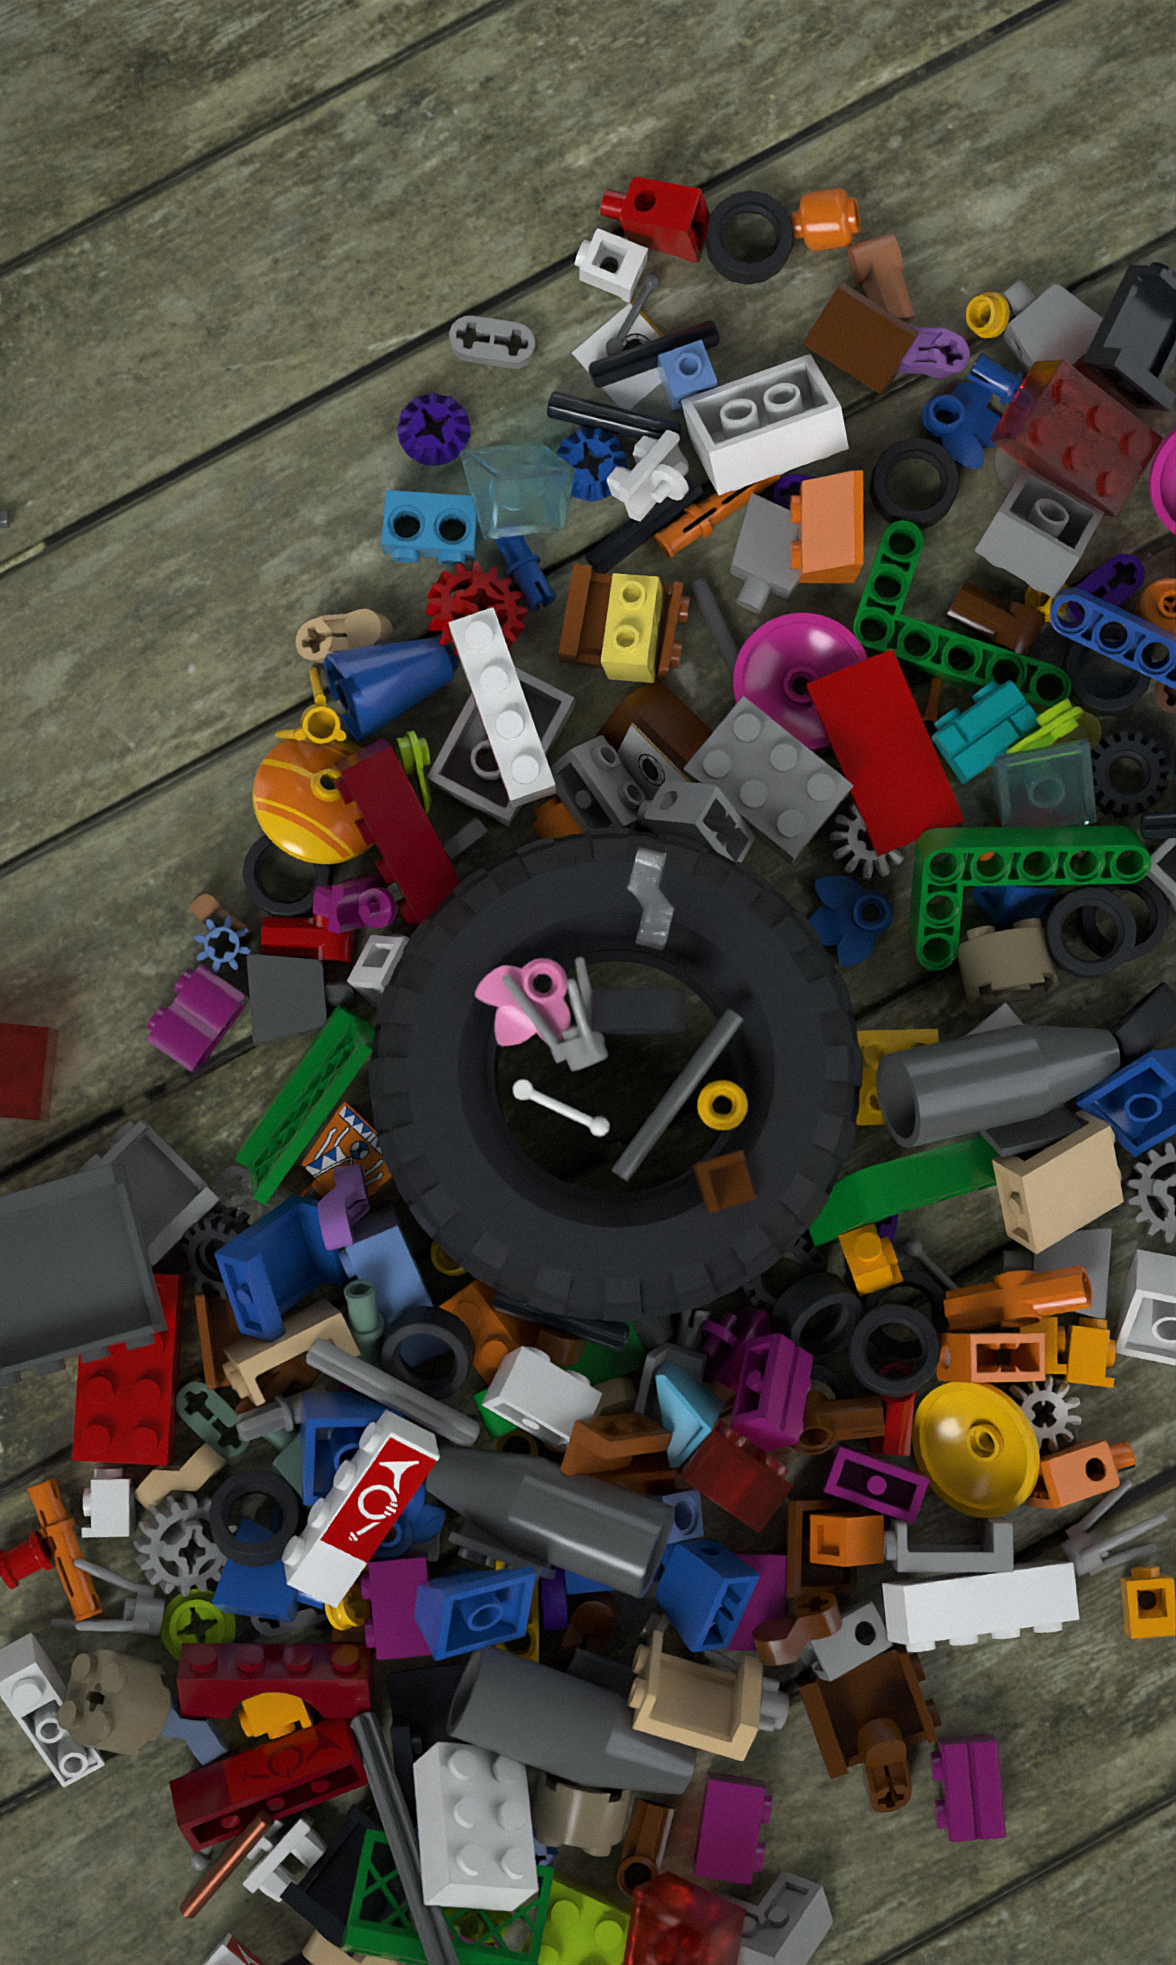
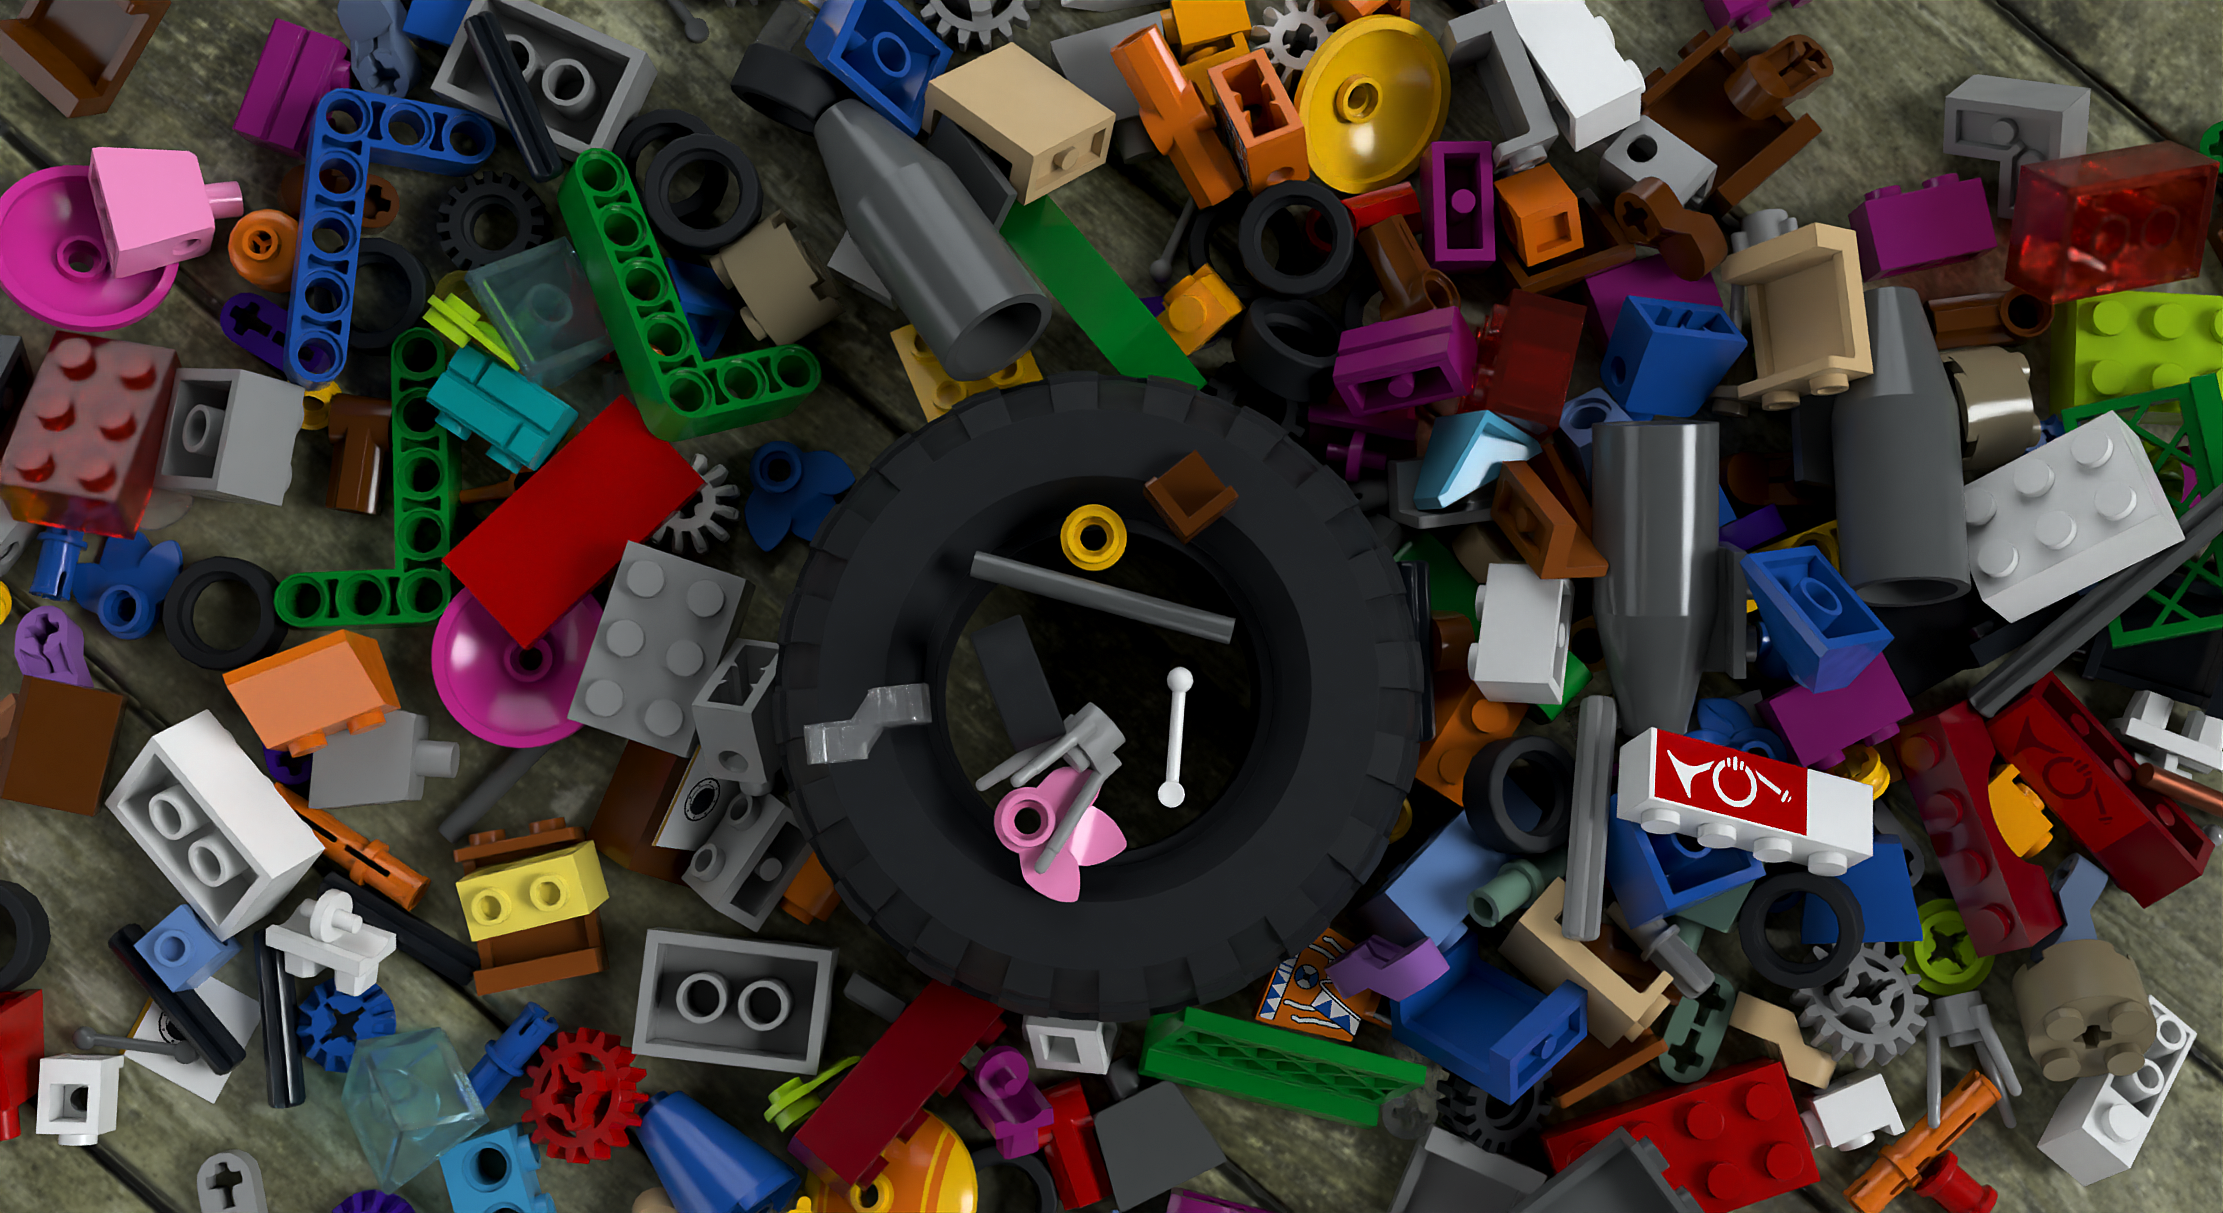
camera: 115 degrees left, 0 degrees up
white brick [448,607,556,808] -> none

